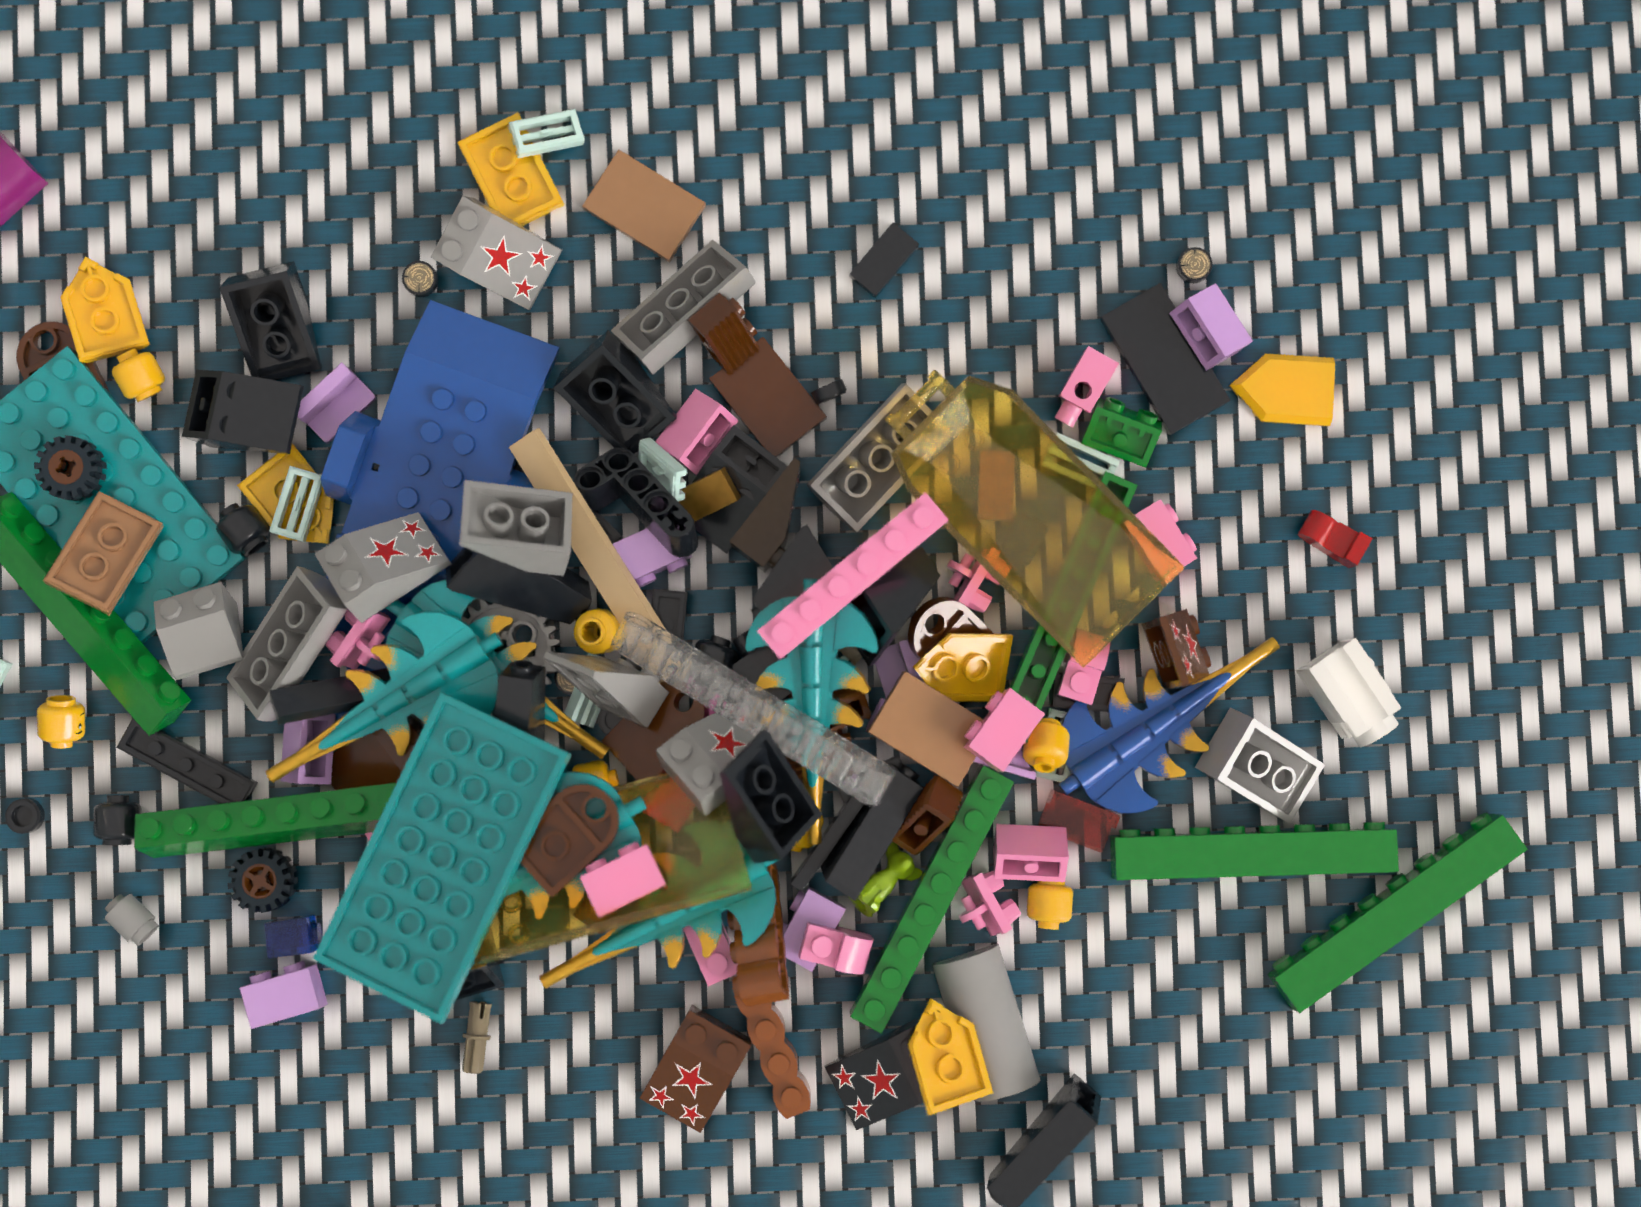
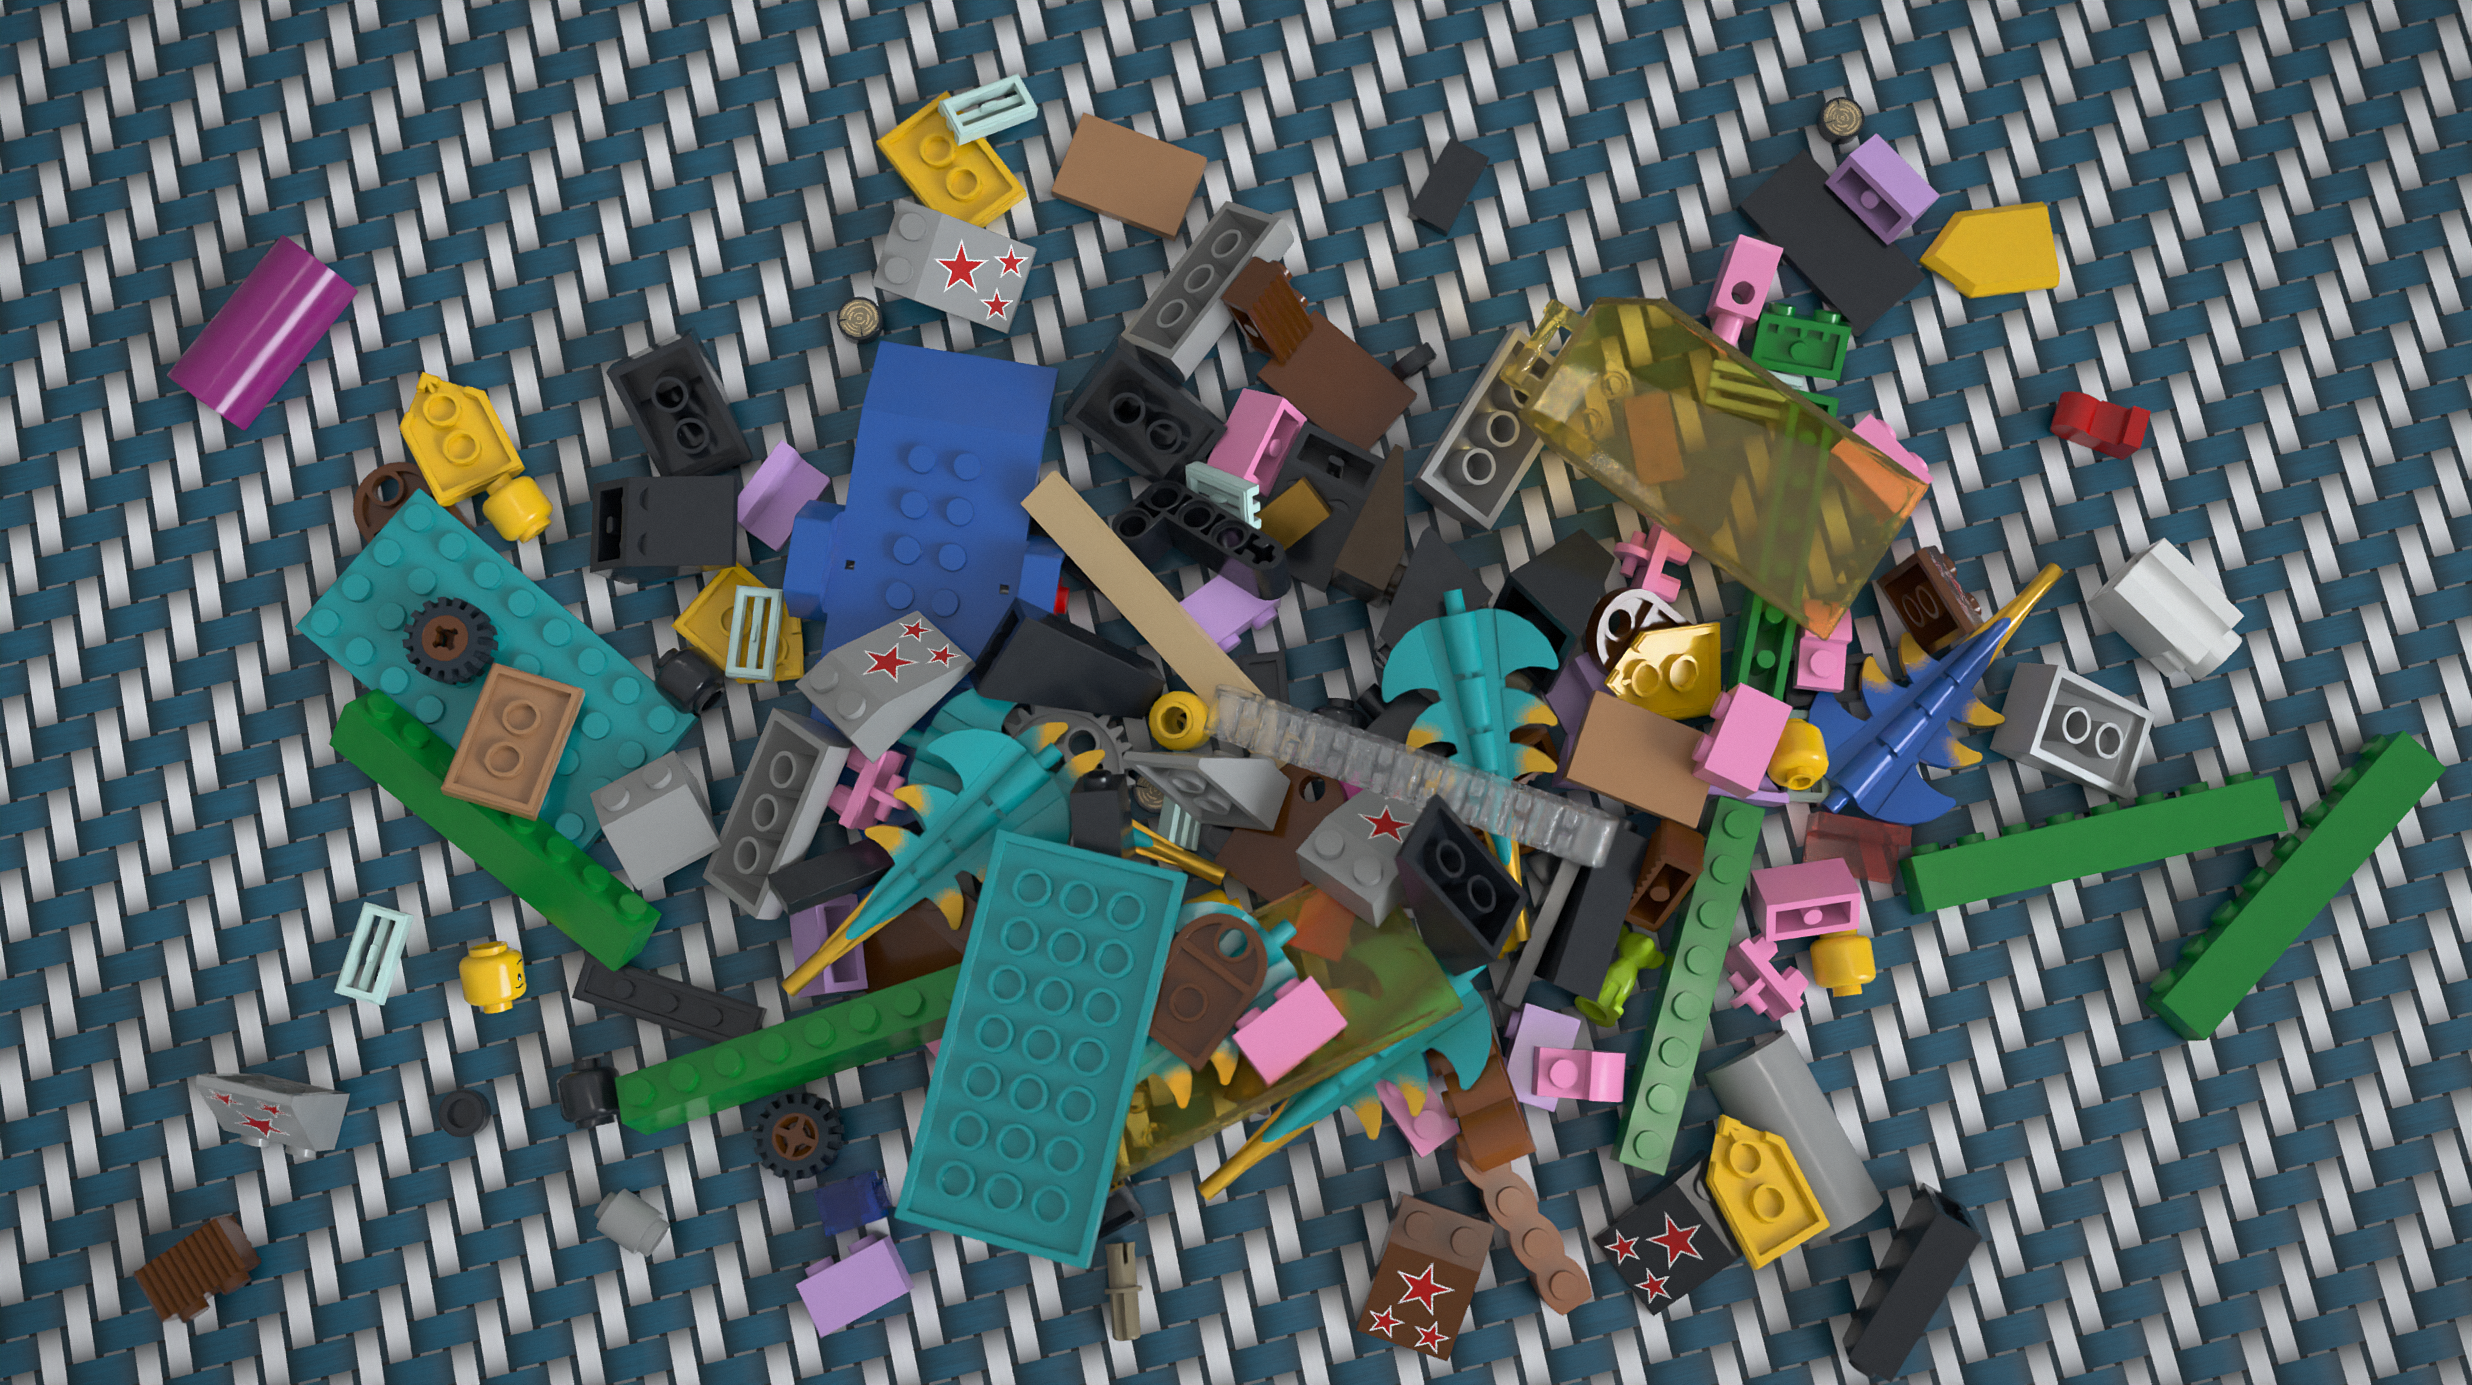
camera: 10 degrees left, 5 degrees down
light grey slope [459,480,573,576] -> none
bright pink plate [757,492,949,659] -> none

